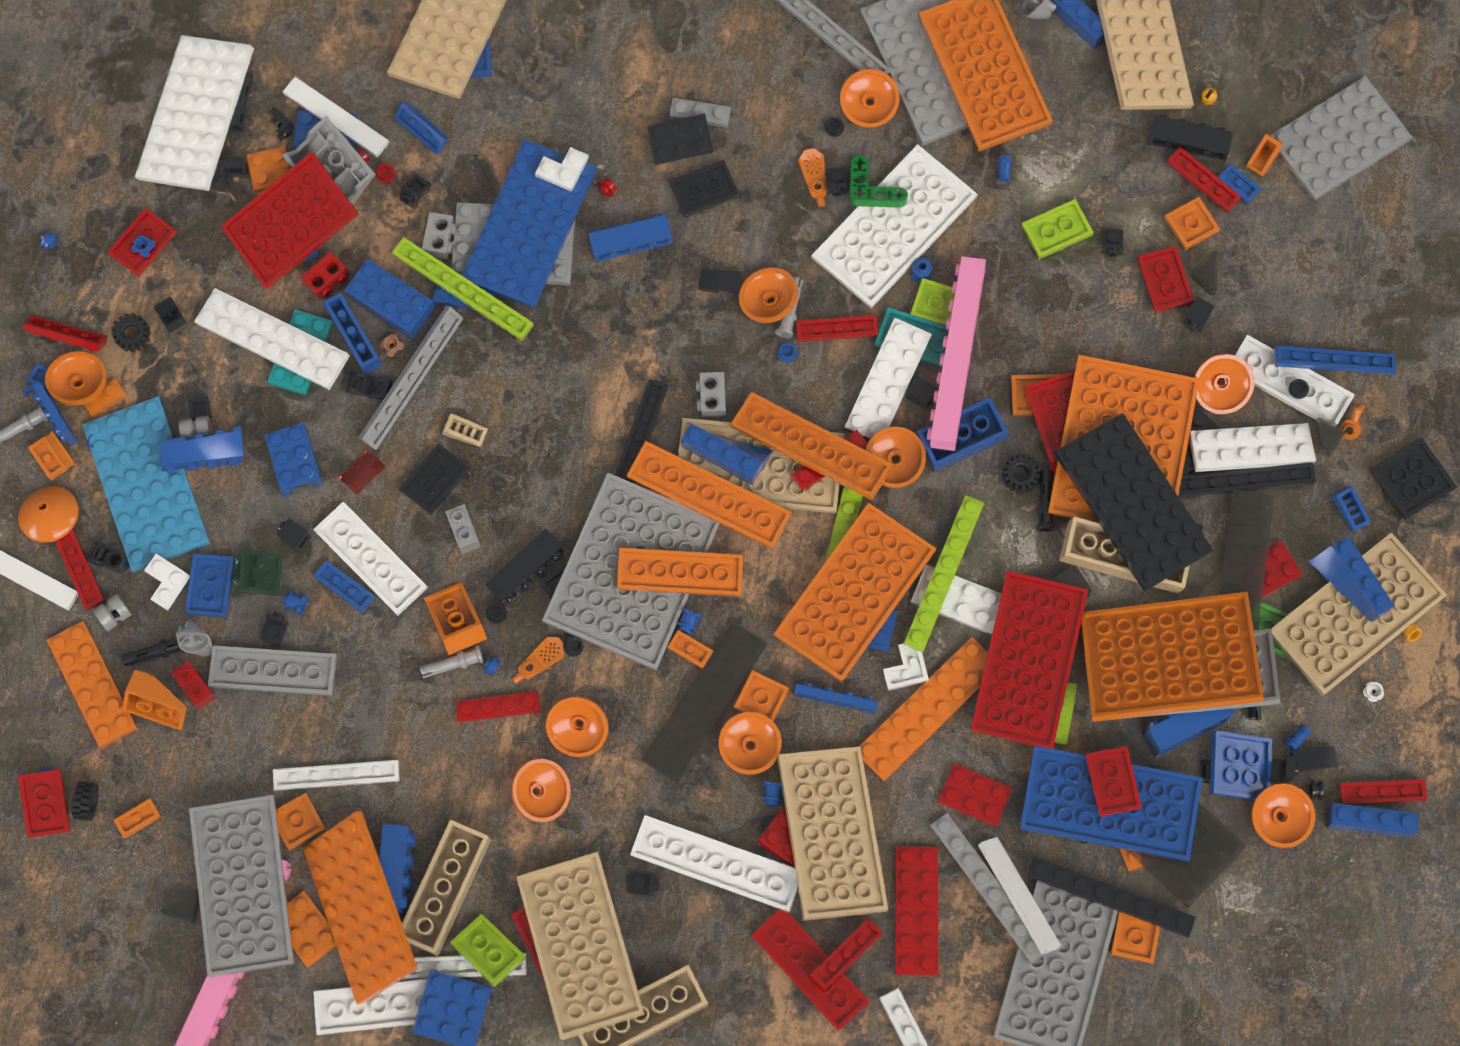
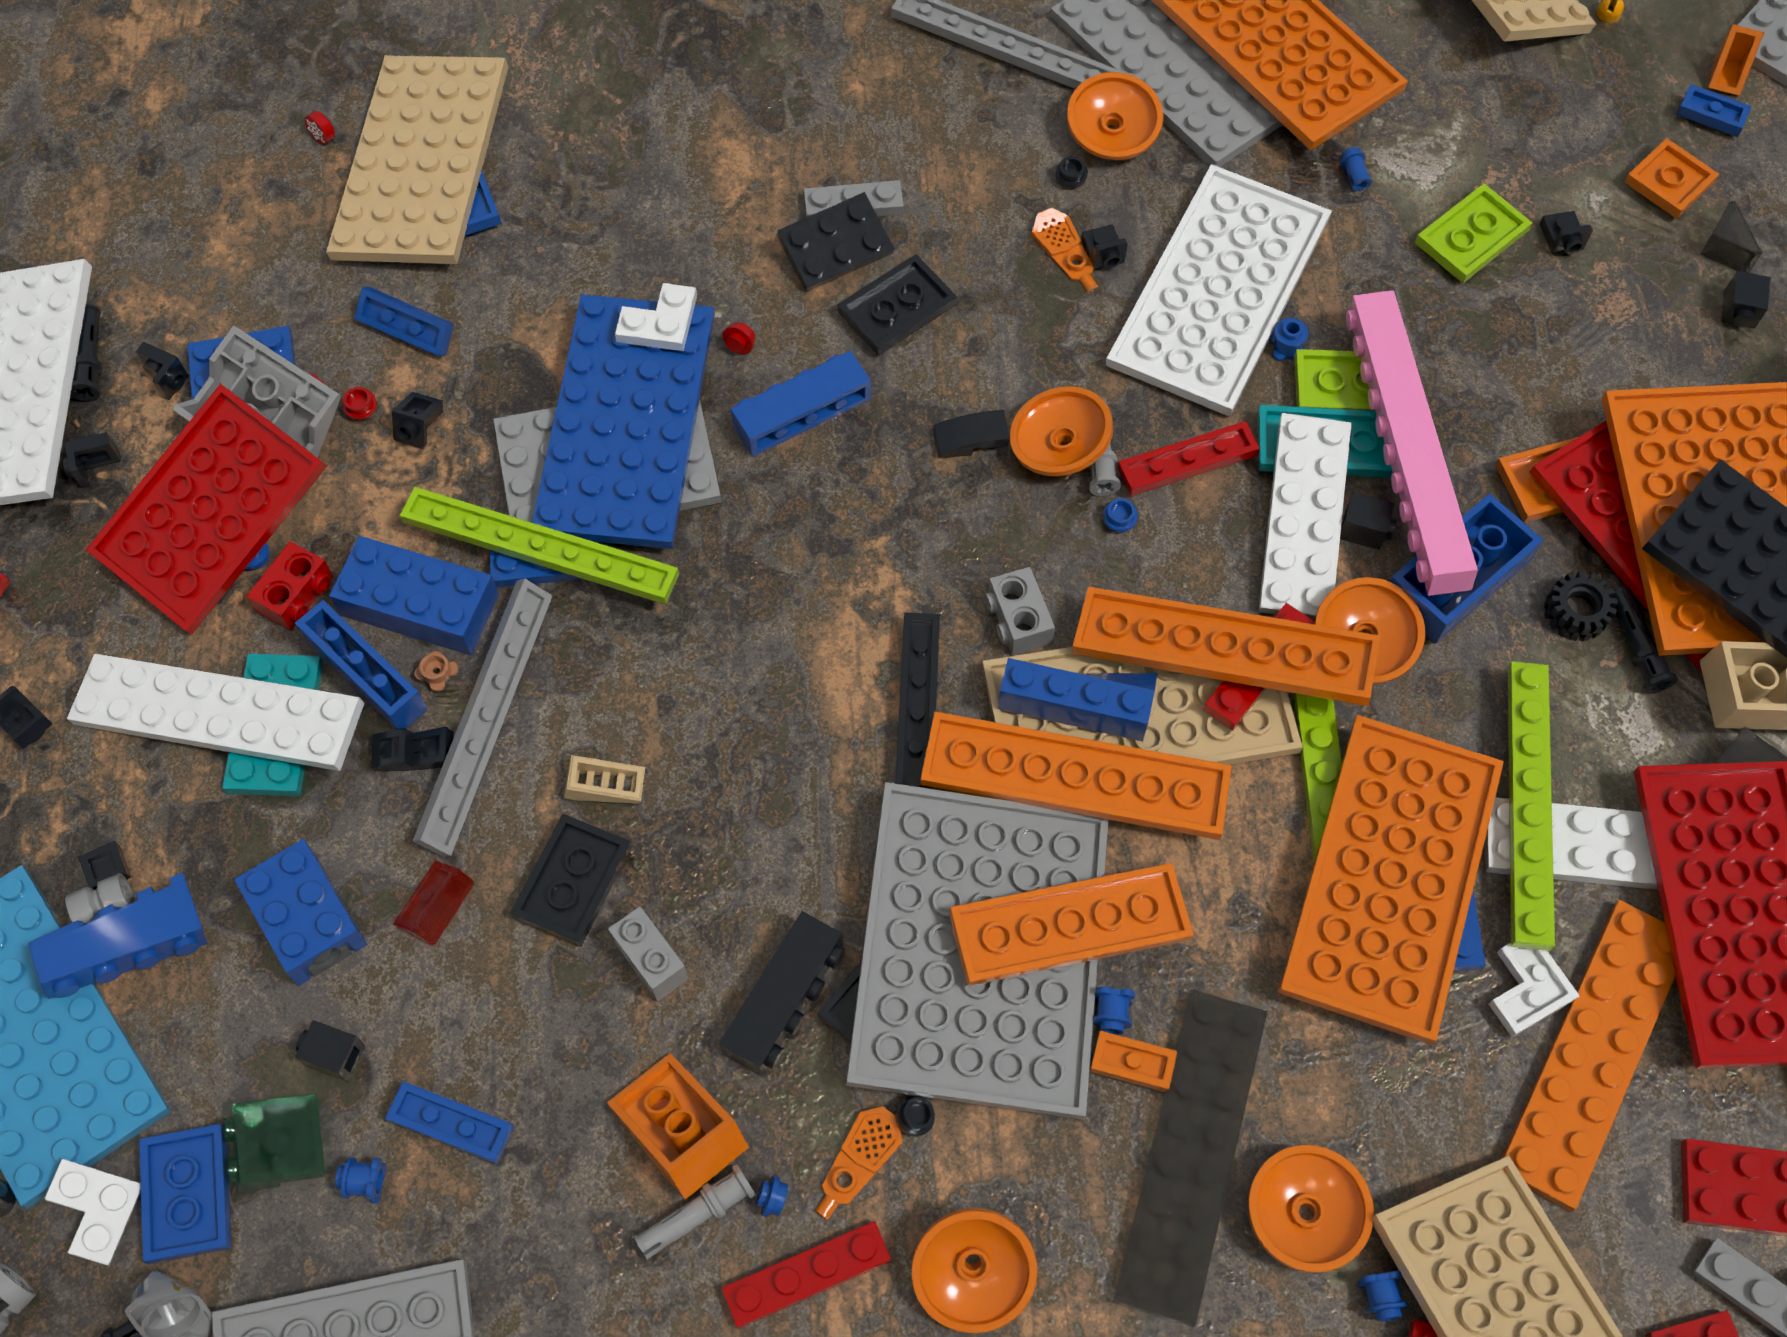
camera: 20 degrees left, 10 degrees down
orange plate [247,146,291,193] -> none
black bracket [260,612,289,647] -> none
white tile [283,77,389,157] -> none
white plate [313,502,428,616] -> none
light grey brick [422,212,457,260] -> none
black plate [486,603,507,624] -> none
orange plate [734,670,790,722] -> none
blue plate [794,682,878,714] -> none
green beam [850,155,908,208] -> none
red plate [1137,246,1195,313] -> none
black brick [1148,115,1233,161] -> none
red plate [1167,147,1241,213] -> none

